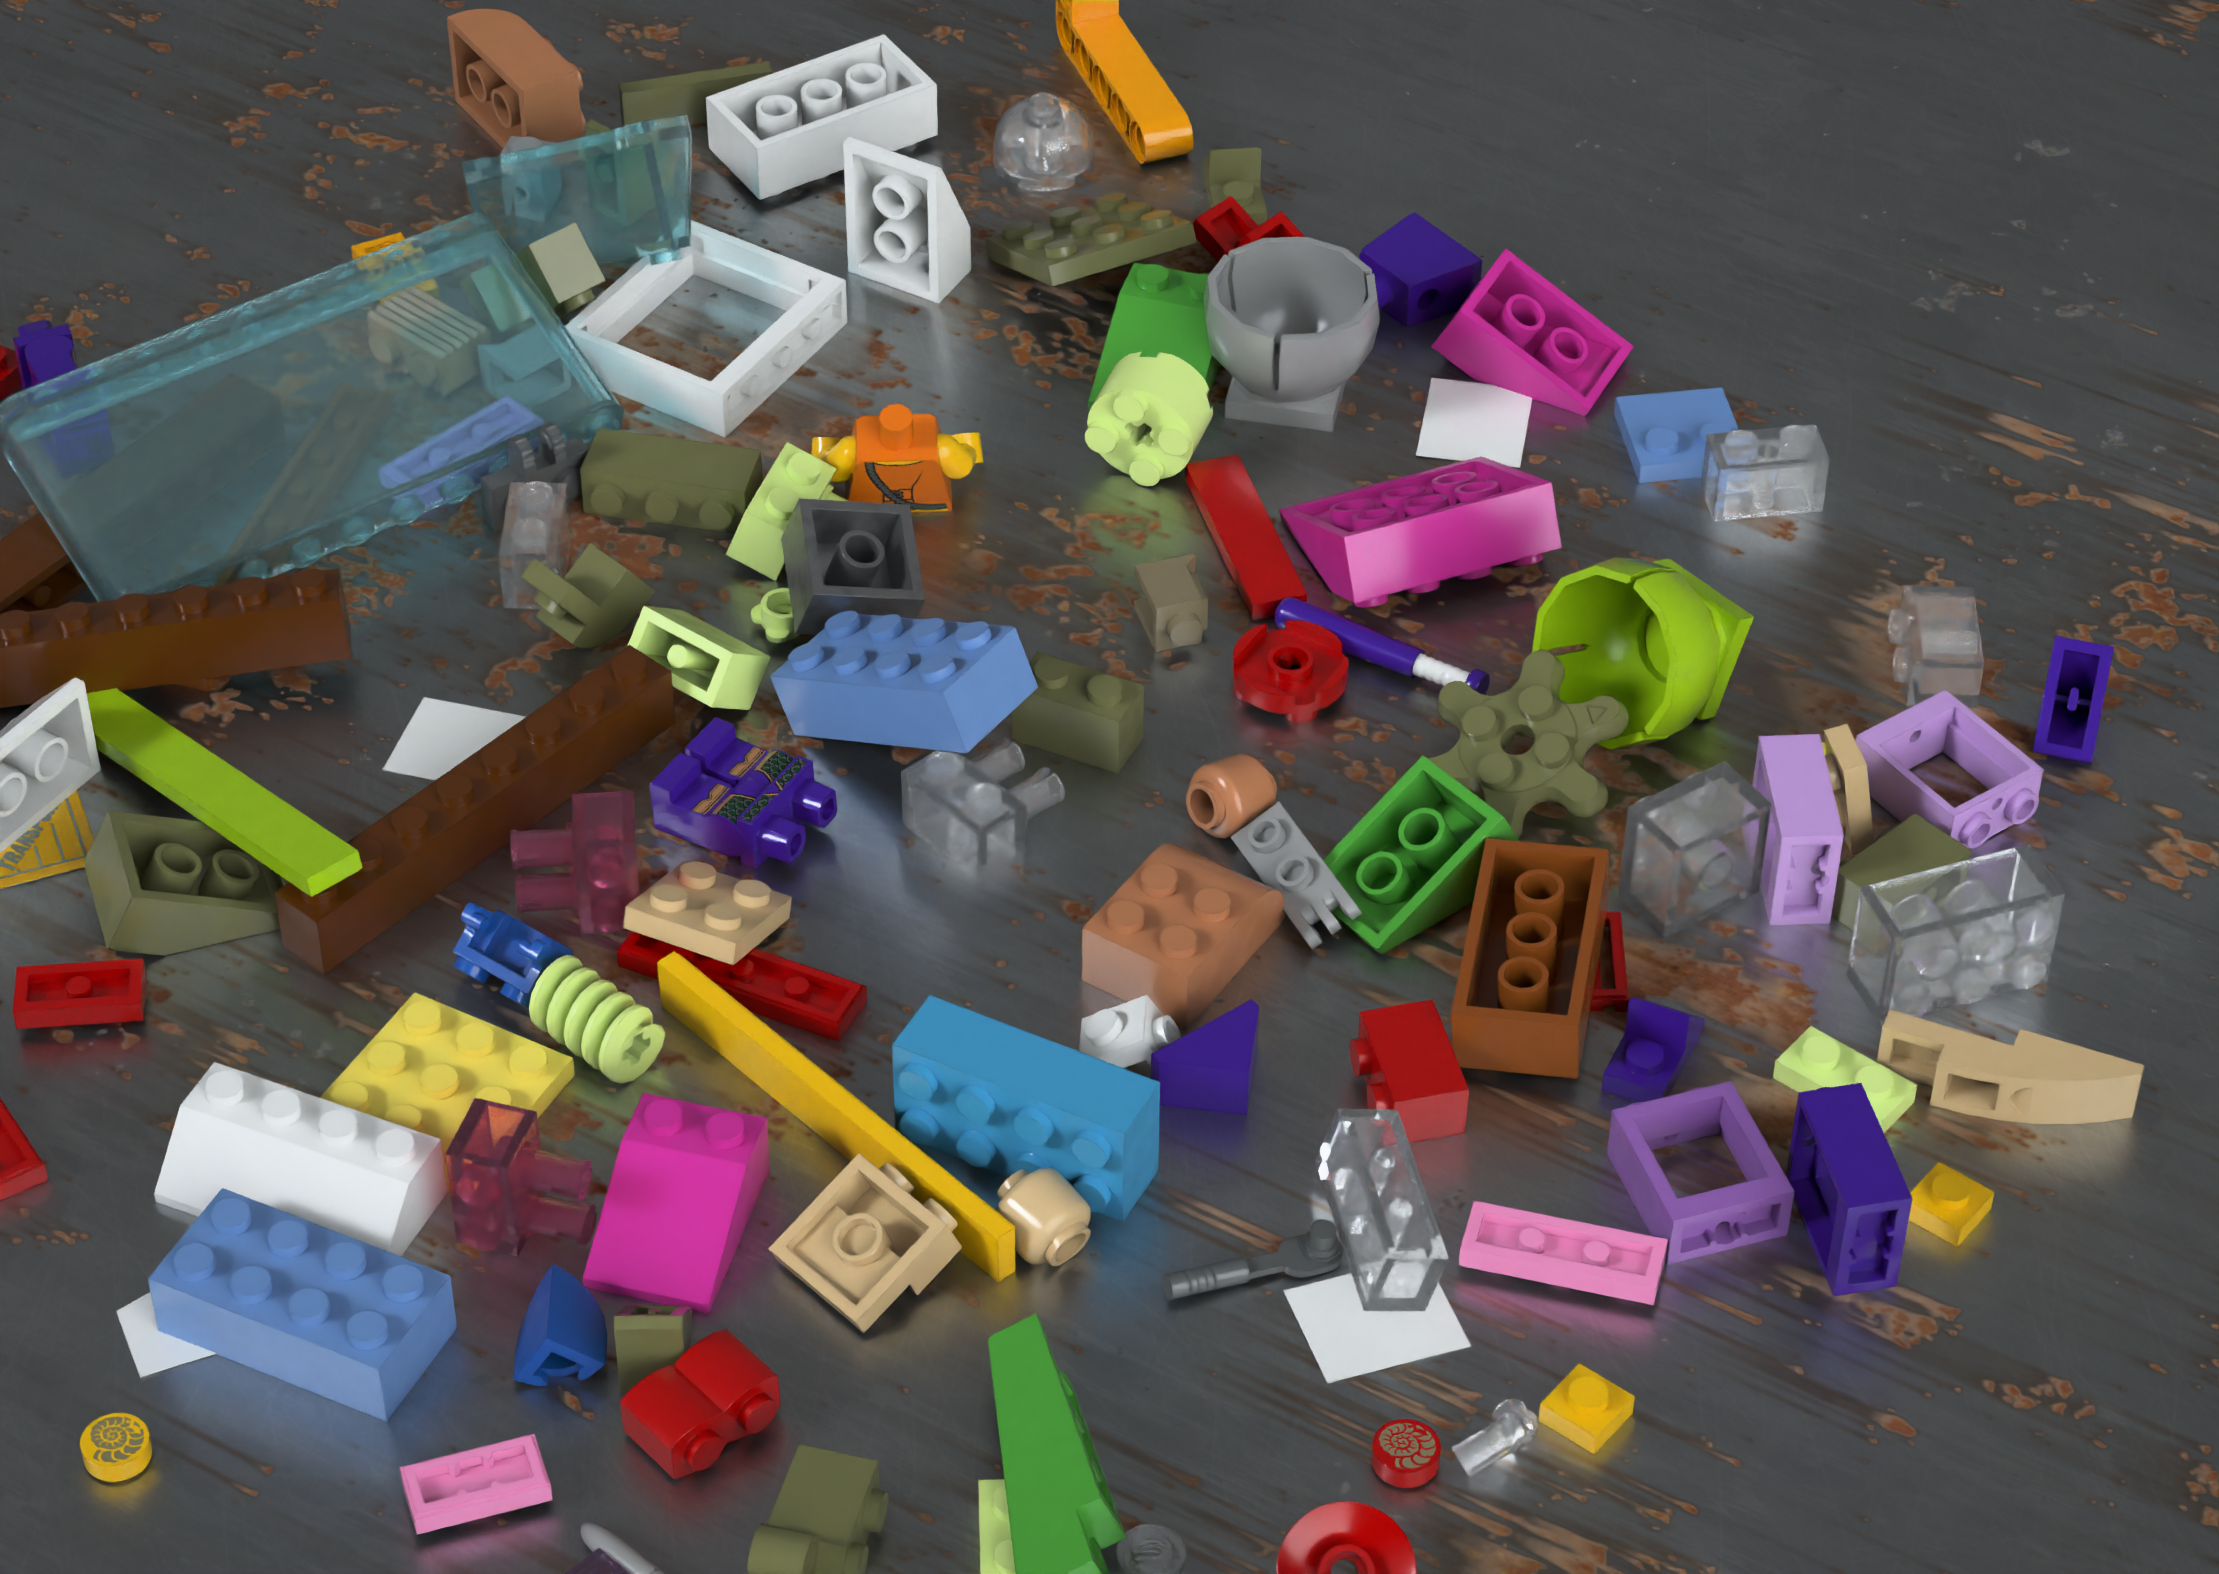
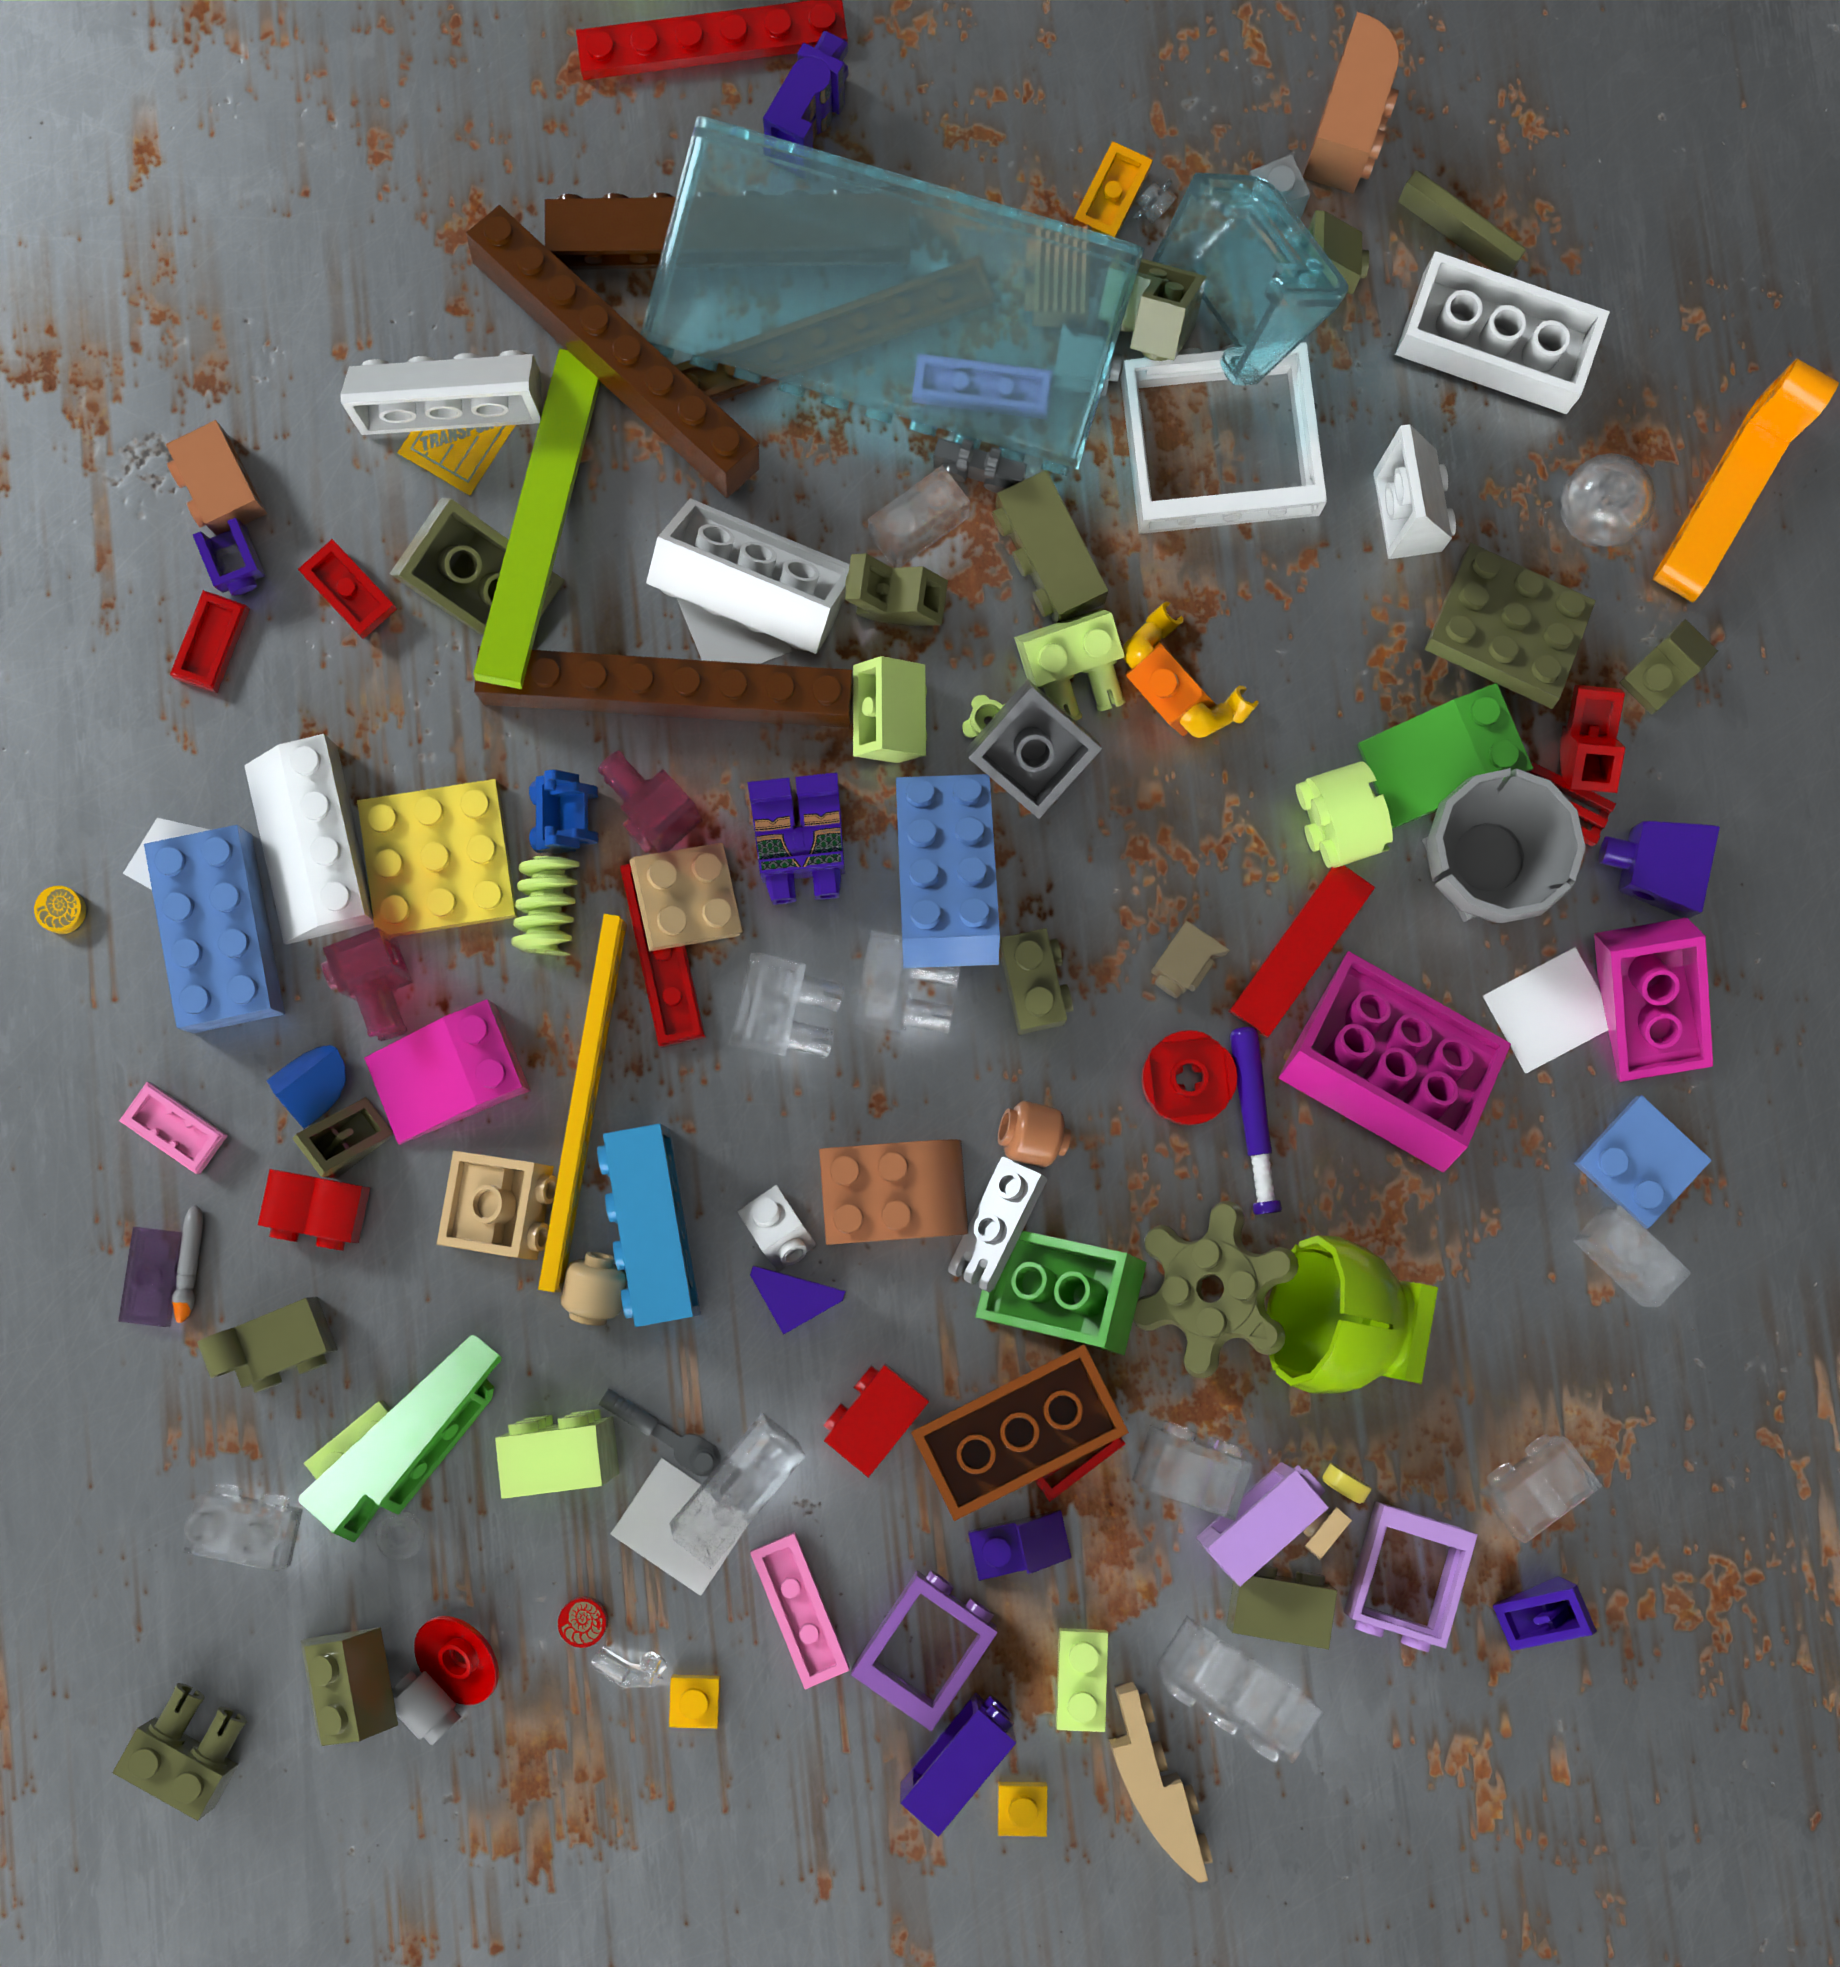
camera: 50 degrees right, 40 degrees up
none -> yellowish green brick [495,1409,620,1499]
none -> white slope [646,498,850,654]
none -> clear brick [729,953,844,1058]

